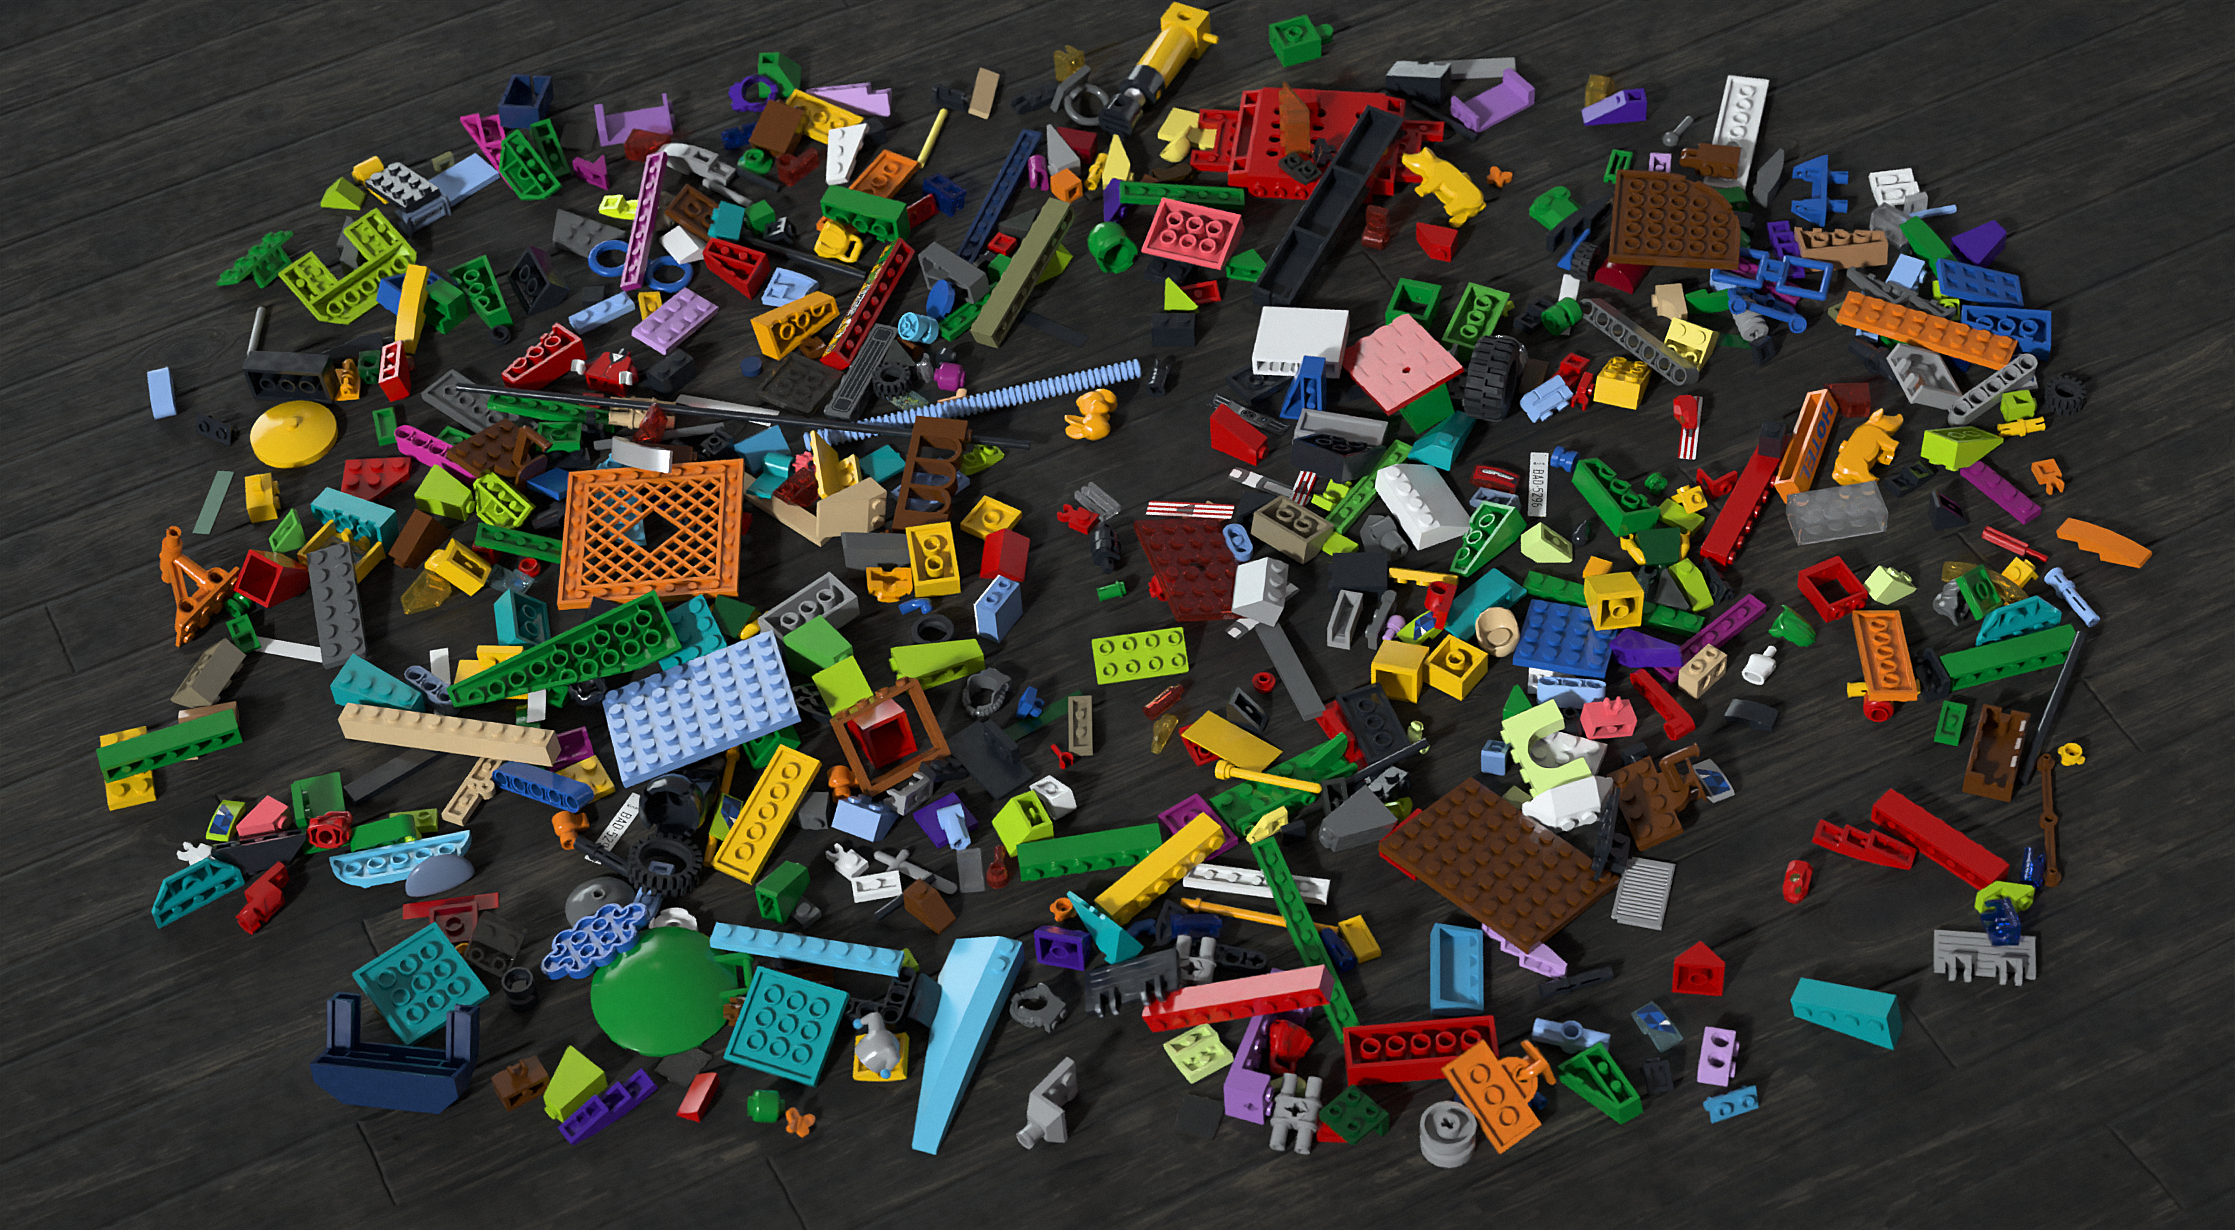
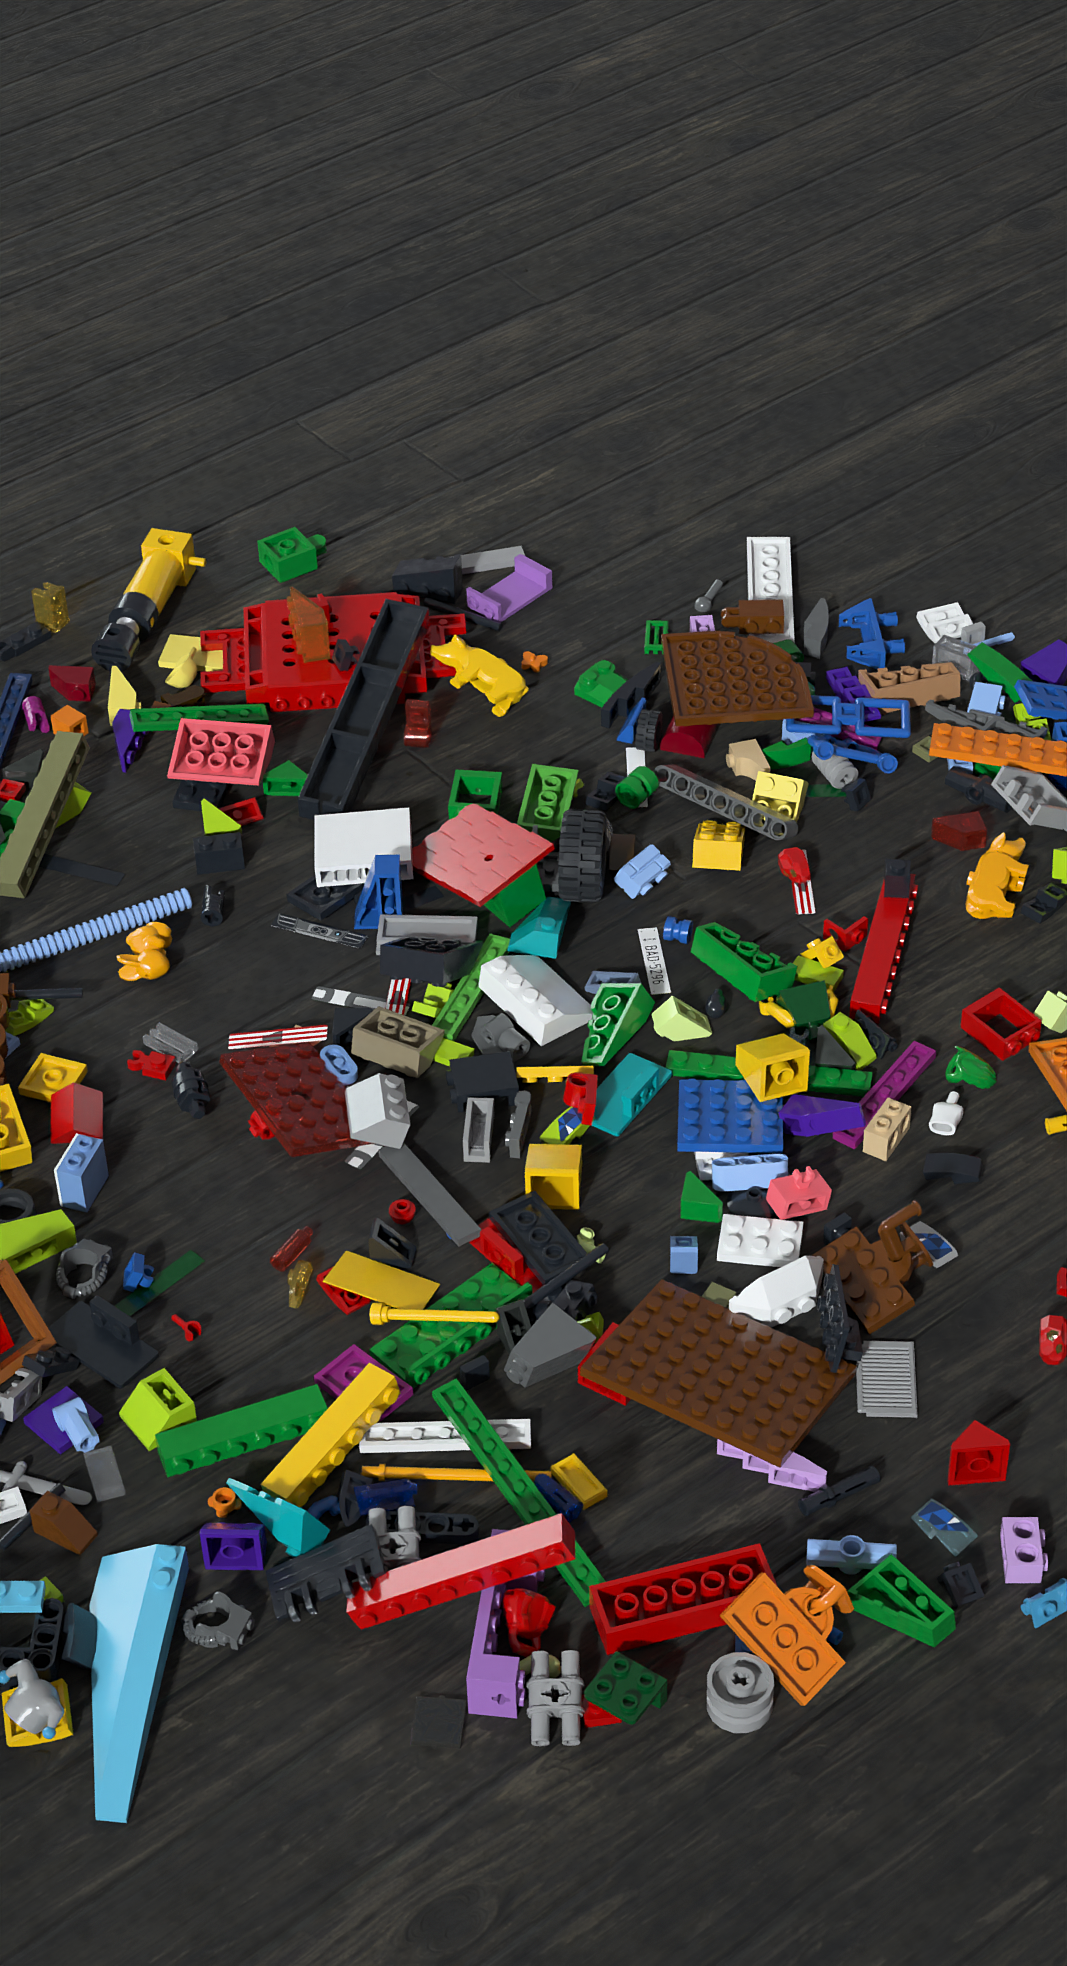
camera: 15 degrees left, 5 degrees down
clear red bar [986,846,1010,888] -> none
light grey plate [1017,1057,1078,1149] -> none
white plate [1030,775,1077,820] -> none
light grey slope [1047,124,1081,176] -> none
dark grey tile [1050,65,1110,126] -> none
dark tan plate [1068,696,1093,756] -> none
yellow pin [1084,153,1108,190] -> none
green tile [1087,221,1138,274] -> none
lime bracket [1092,627,1189,685] -> none
green pin [1096,580,1126,602] -> none
yellowish green slope [1163,1024,1234,1084] -> none
red slope [1210,403,1269,466] -> none
light yellow tile [1246,806,1288,845] -> none
pearl dark grey slope [1278,151,1323,185] -> none
green tile [1306,732,1348,771] -> none
lavender cylinder [1383,615,1406,640] -> none
red slope [1416,222,1458,262] -> none
yellow brick [1423,634,1488,701] -> none
dark azure slope [1430,923,1484,1016] -> none
slope [1469,464,1521,494] -> none
tan piece [1475,607,1520,657] -> none
yellowish green arch [1500,699,1593,799] -> none
red slope [1550,353,1590,390] -> none
red plate [1571,372,1595,411] -> none
dark purple slope [1582,88,1647,126] -> none
light orange tile [1583,556,1613,578] -> none
clear yellow slope [1585,74,1615,107] -> none
red beam [1630,668,1695,741] -> none
green bush [1645,472,1668,495] -> none
orange brick [1774,389,1838,504] -> none
clear brick [1786,481,1888,546] -> none

